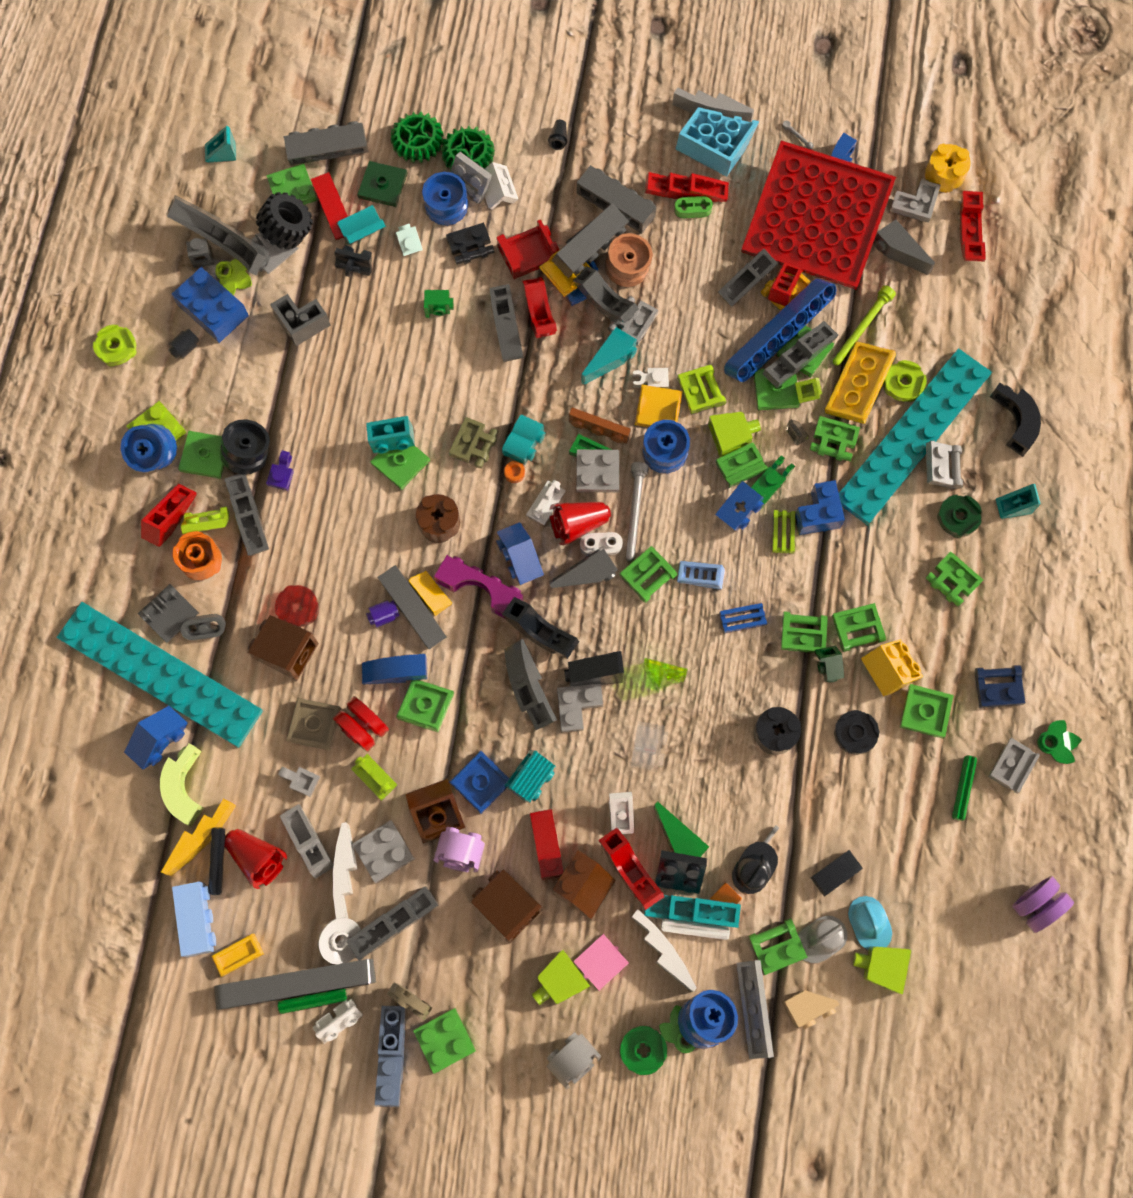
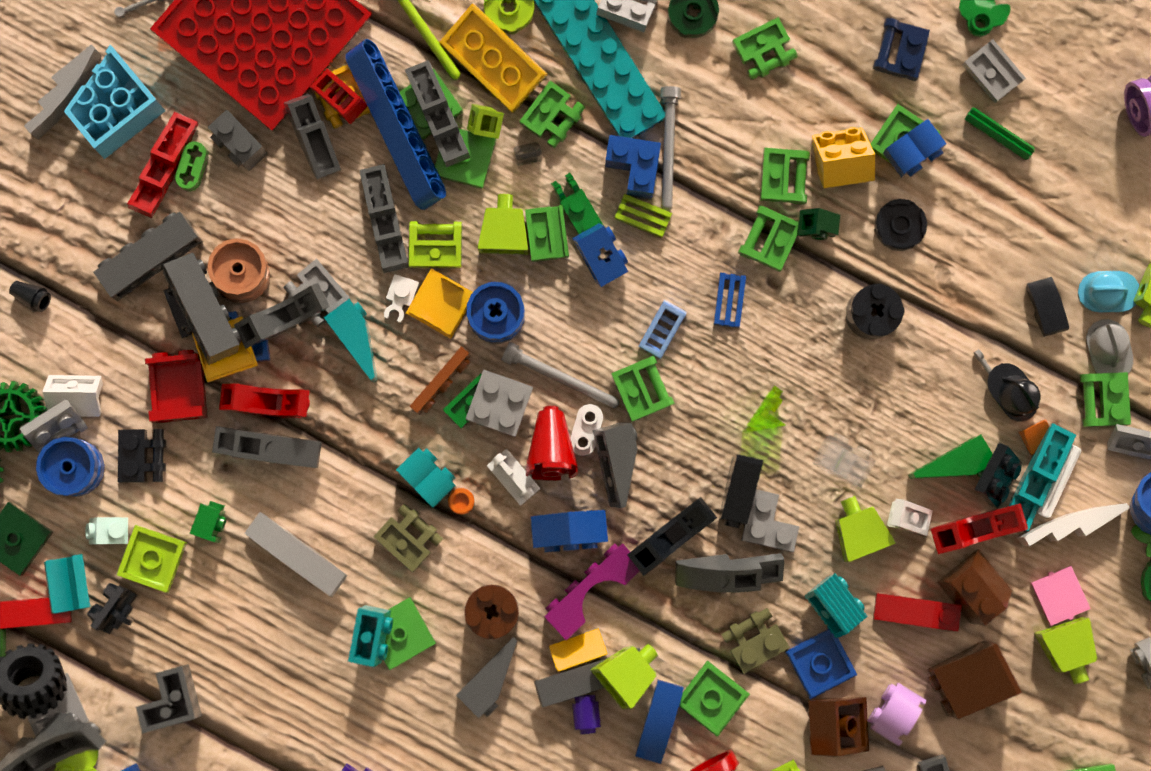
camera: 75 degrees left, 10 degrees up
none -> lime plate [117,525,187,593]
none -> dark grey brick [208,110,268,171]
none -> light grey slope [244,512,348,597]
none -> dark grey slope [359,164,409,273]
none -> dark grey slope [456,637,518,718]
none -> lime torso [591,644,658,709]
none -> light grey piece [660,86,681,211]
none -> olive plate [721,608,790,674]
none -> lime torso [835,496,896,562]
none -> blue brick [883,119,947,178]

